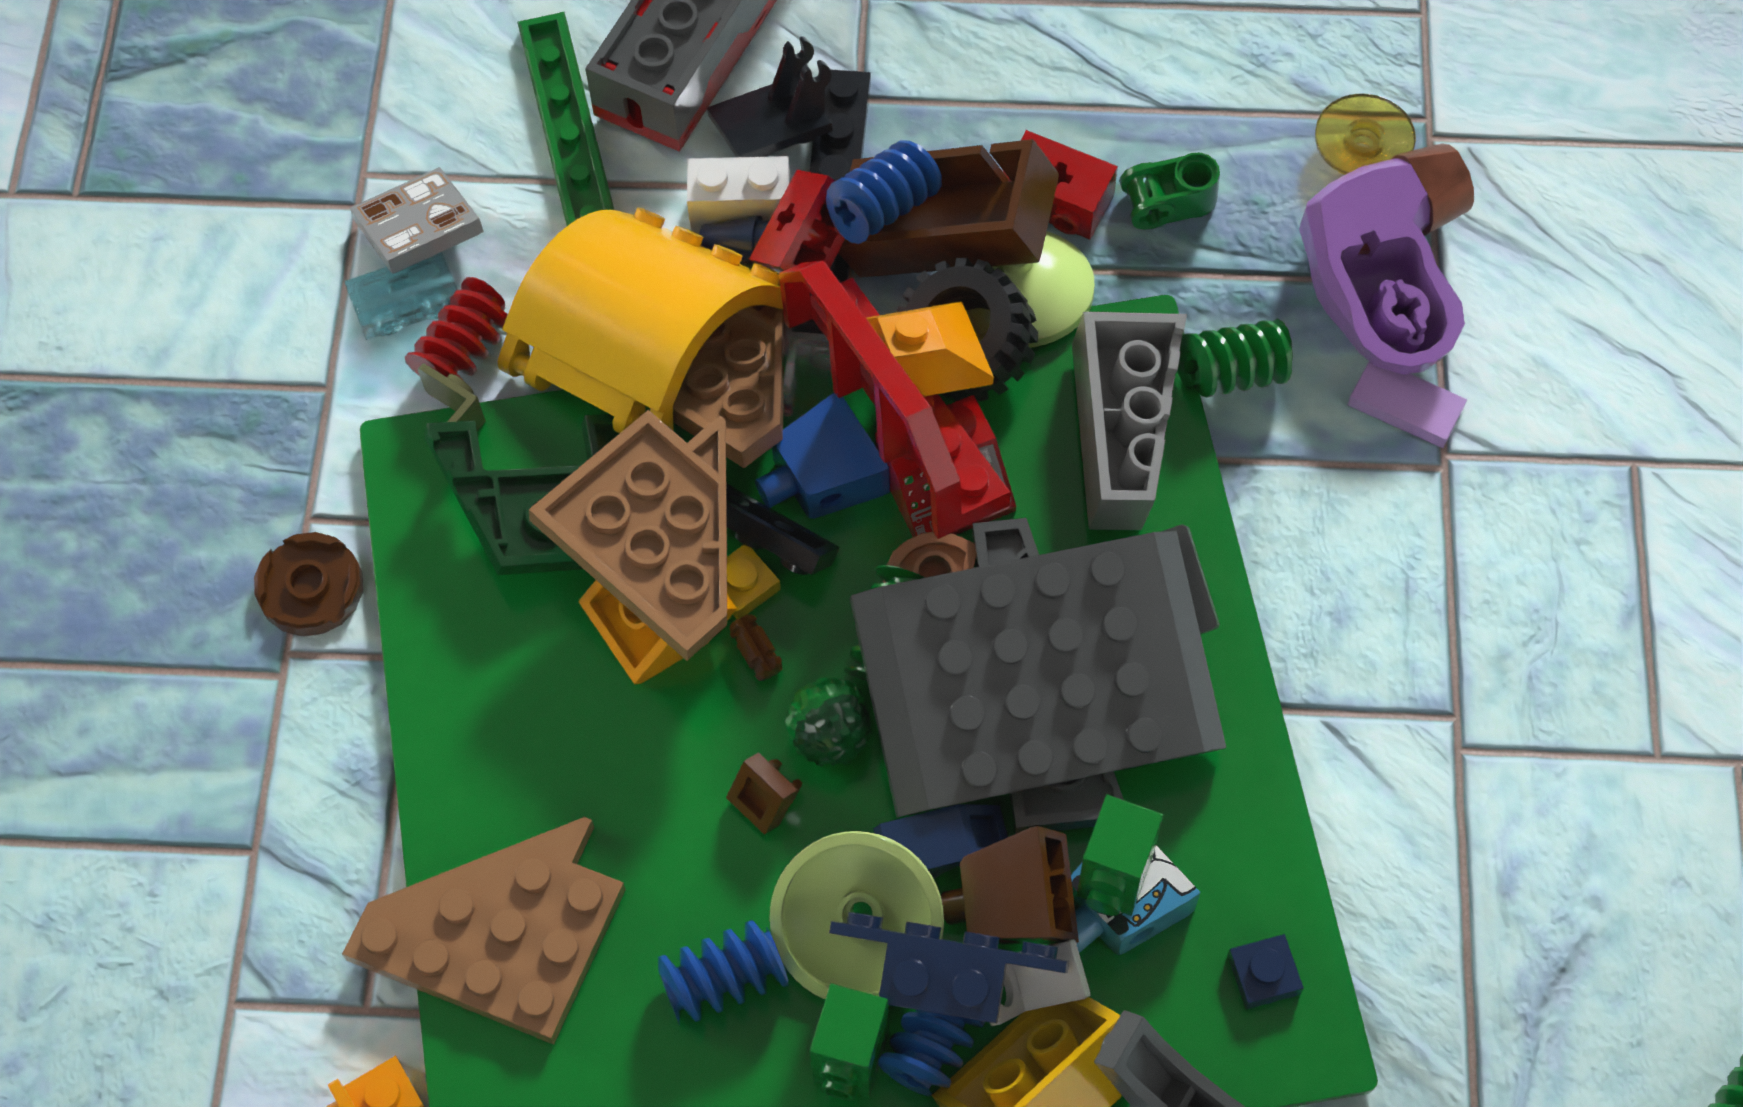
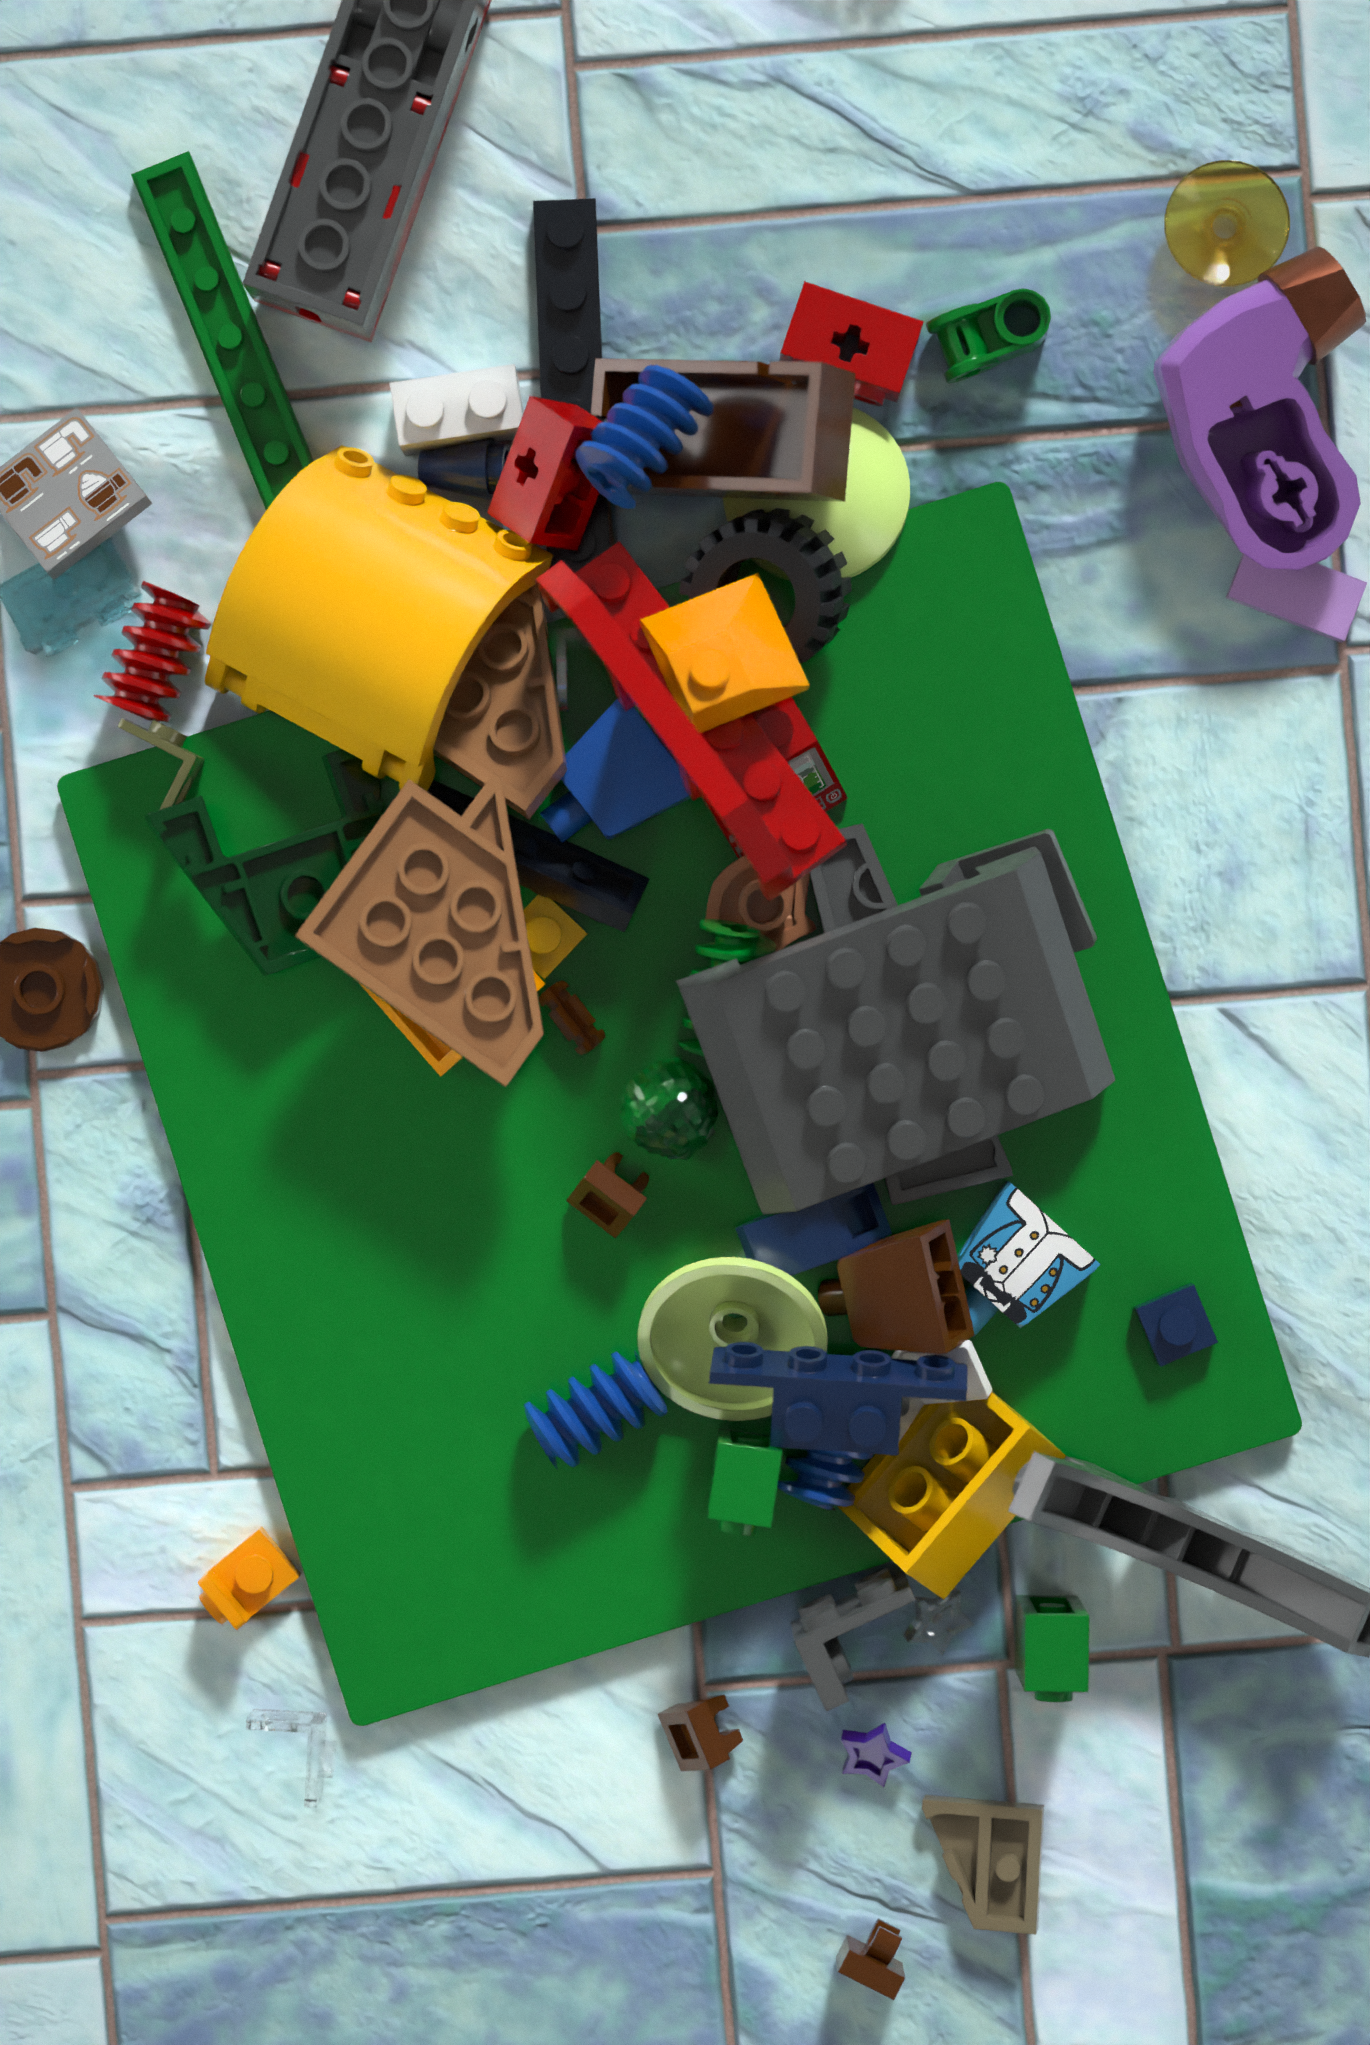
camera: 10 degrees left, 25 degrees up
medium nougat wing [342,817,626,1044] -> none
black plate [706,36,833,157] -> none
light grey wedge [1072,312,1187,530] -> none
green brick [1077,794,1164,916] -> none
green piece [1177,318,1293,398] -> none

